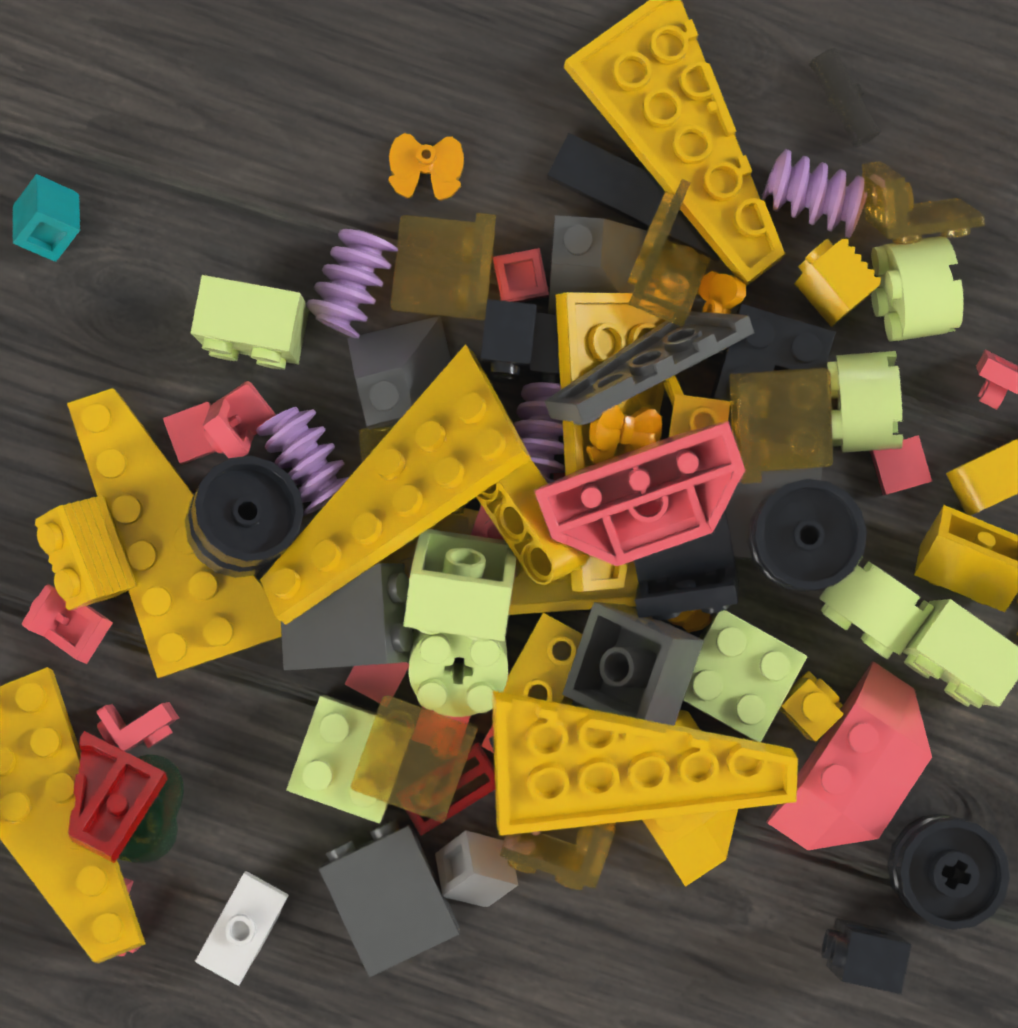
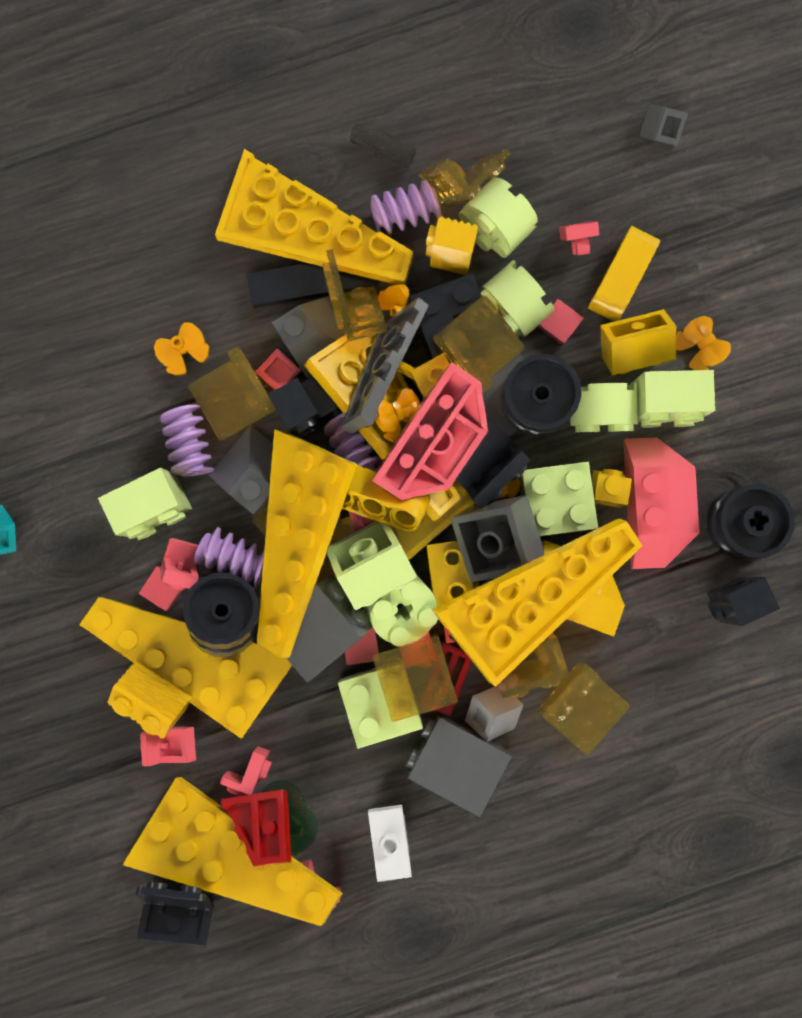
camera: 30 degrees left, 0 degrees up
none -> clear yellow bracket [537,661,630,755]

